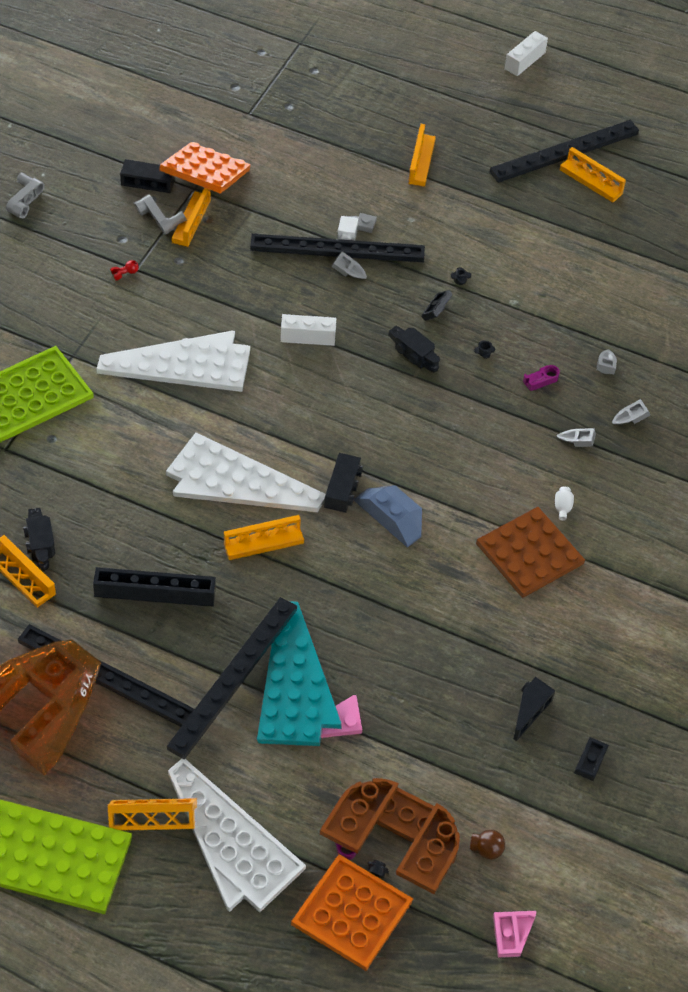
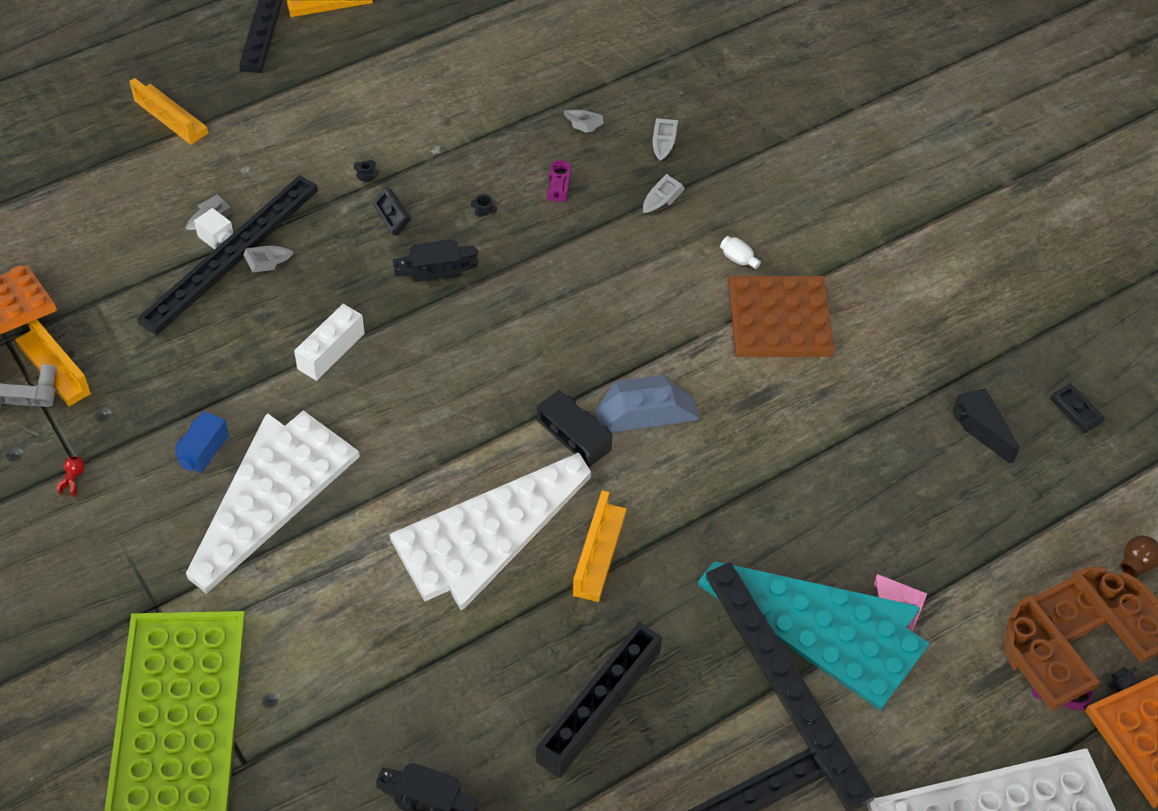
camera: 55 degrees left, 0 degrees up
none -> blue brick [175,411,229,473]

